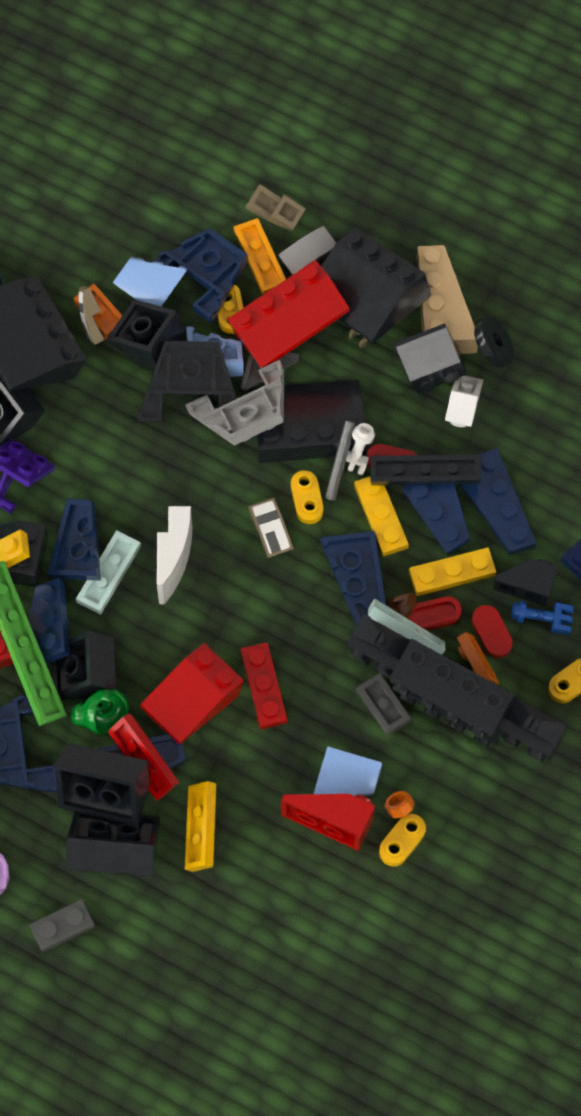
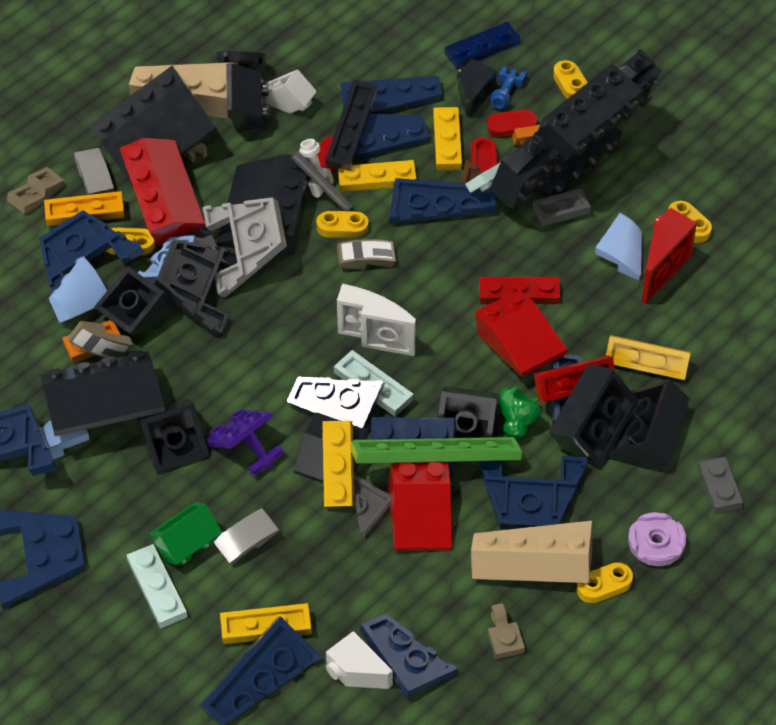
camera: 75 degrees left, 15 degrees down
orange tile [384,791,415,819] -> none

